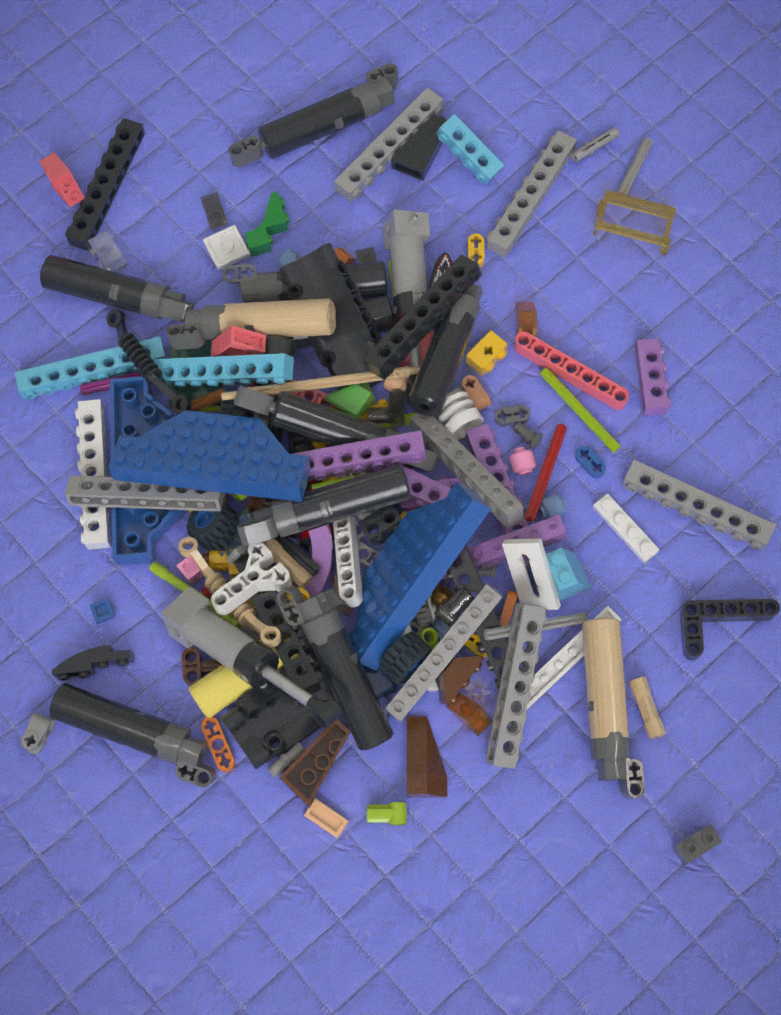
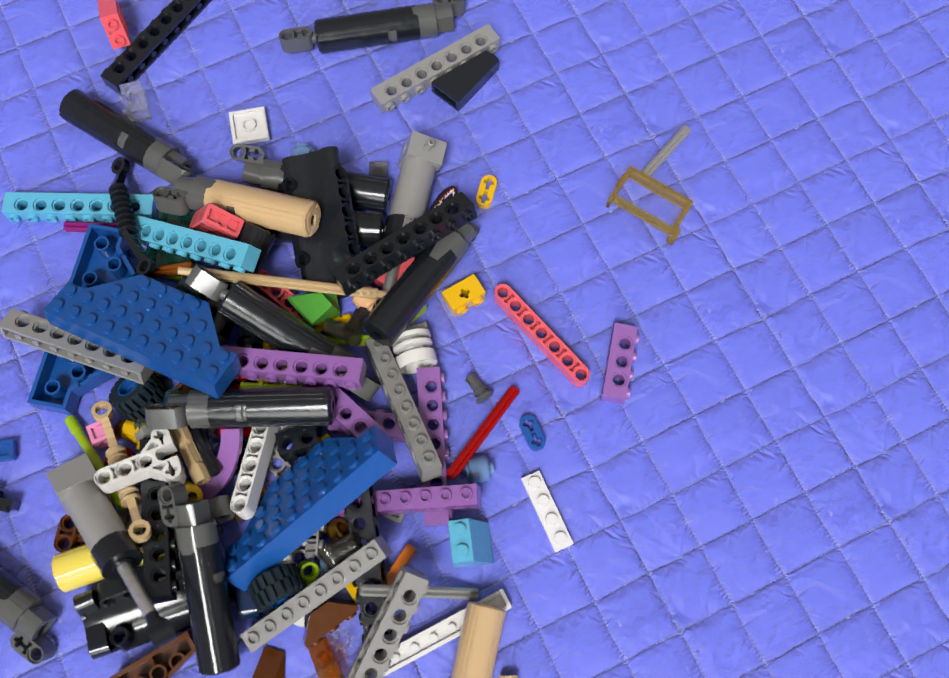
camera: 10 degrees right, 0 degrees up
white brick [75,399,111,550] -> none
clear smoke slope [201,192,228,229] -> none
orange beam [201,717,235,773] -> none
green arch [245,191,290,257] -> none
light grey pin [267,742,305,778] -> none
orange tile [334,247,356,264] -> none
medium azure brick [436,114,504,185] -> none
nougat piece [461,375,491,411] -> none
light grey brick [486,130,577,258] -> none
dark grey beam [495,405,530,427] -> none
white piece [502,538,561,610] -> none
bright pink head [509,447,536,476] -> none
clear orange slope [515,302,538,337] -> none
lime axle [540,368,621,453] -> none
light grey pin [571,127,620,163] -> none
light grey brick [622,460,776,550] -> none
black beam [680,599,780,661] -> none

